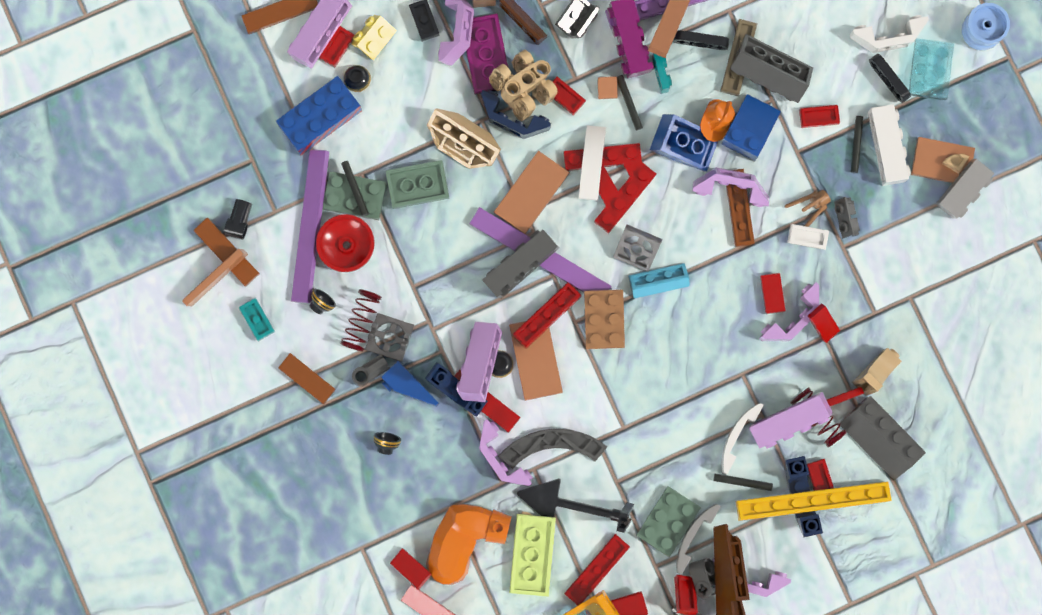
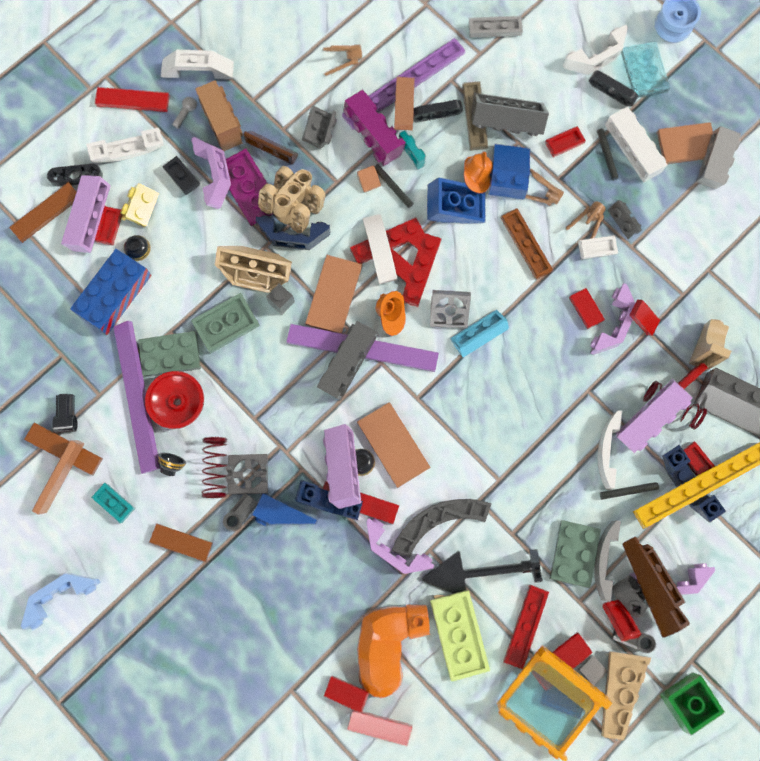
camera: 20 degrees left, 5 degrees down
pearl dark grey bar [341,161,369,217] -> none
black piece [374,432,402,455] -> none
red tile [512,282,582,349] -> none
red tile [552,76,586,116] -> none
medium nougat plate [584,290,625,349] -> none
lavender slope [692,167,769,207] -> none
tan tile [942,154,969,174] -> none
none -> light blue slope [21,574,101,630]
none -> dark grey brick [266,283,295,315]
none -> orange piece [375,291,406,336]
none -> medium nougat plant [525,169,564,206]

